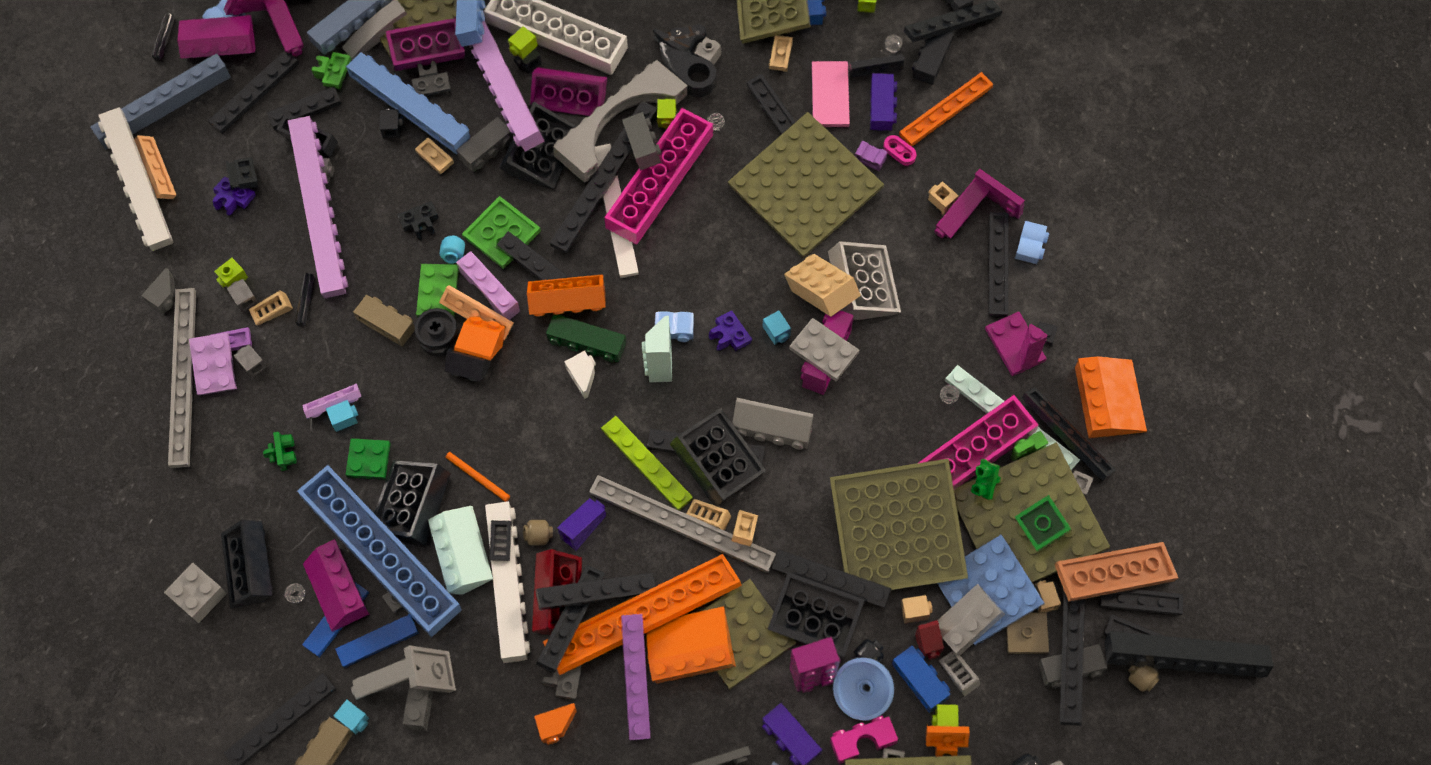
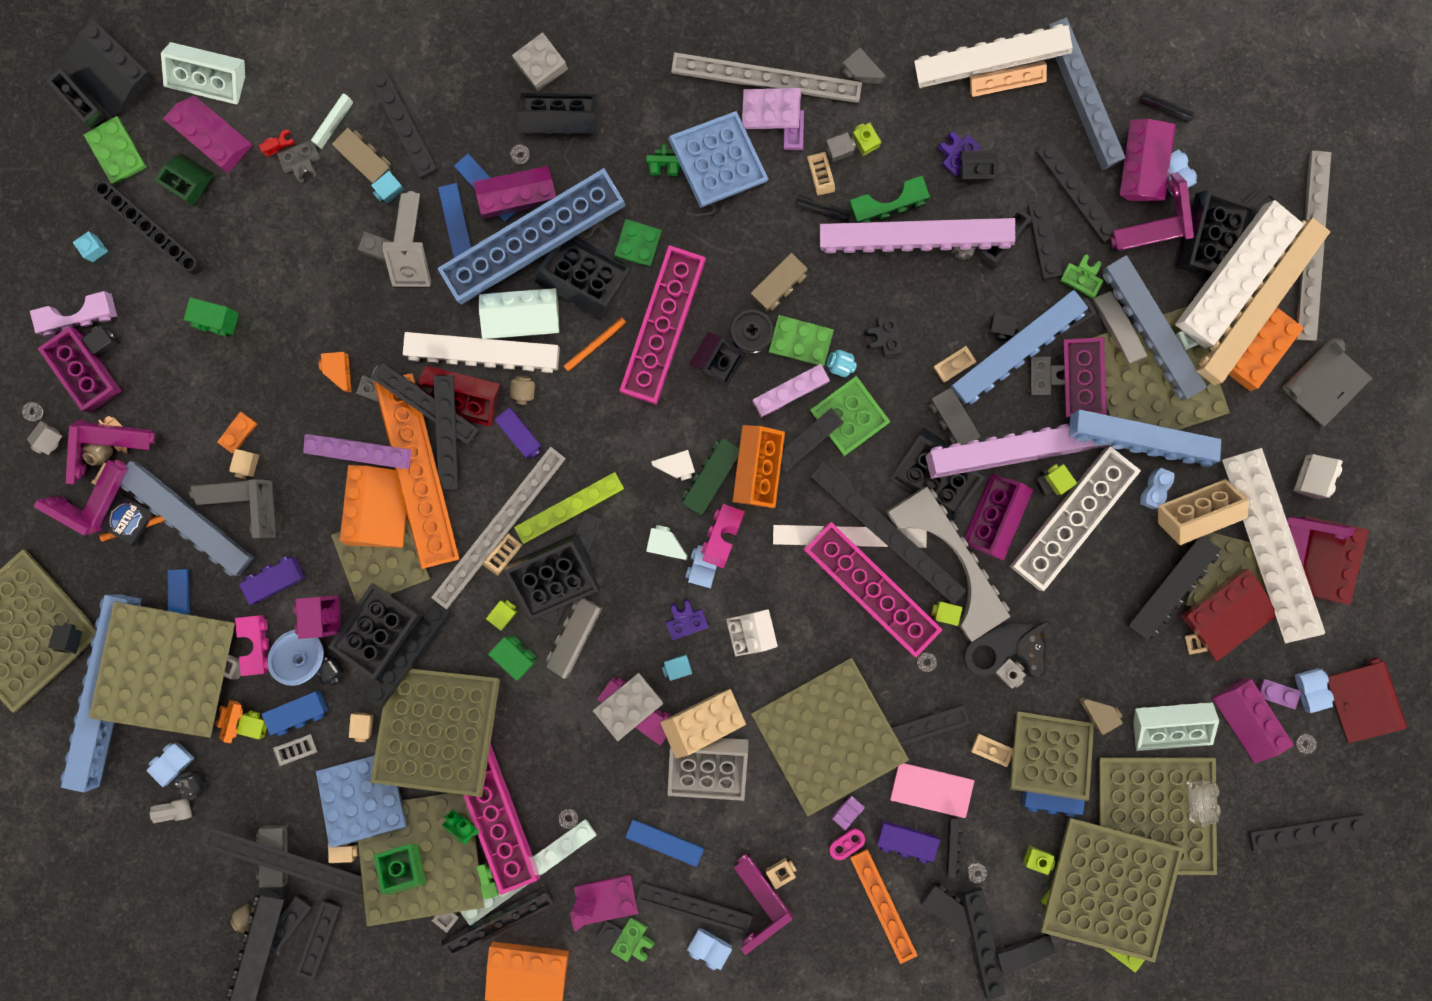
camera: 100 degrees right, 20 degrees up
flat silver brick [234,345,267,379] -> none
lavender plate [303,384,361,418] -> none
medium azure brick [326,400,358,432] -> none
light nougat plate [439,285,514,340] -> none
orange slope [454,316,506,360] -> none
black slope [490,520,512,561] -> none
dark grey brick [622,112,662,170] -> none
tan plate [731,510,758,546] -> none
dark red slope [915,620,944,660] -> none
light grey slope [938,584,1005,655] -> none
dark tan plate [1006,613,1049,654] -> none
nougat plate [1055,542,1178,602] -> none
none -> lime brick [486,600,517,631]
none -> green brick [488,635,537,681]
none -> bright green plate [611,917,655,962]
none -> dark pink brick [620,245,706,405]
none -> blue tile [625,819,704,867]
none -> medium blue plate [668,111,769,208]
none -> dark pink arch [701,504,745,569]
none -> white slope [726,609,778,656]
none -> green arch [848,176,930,223]

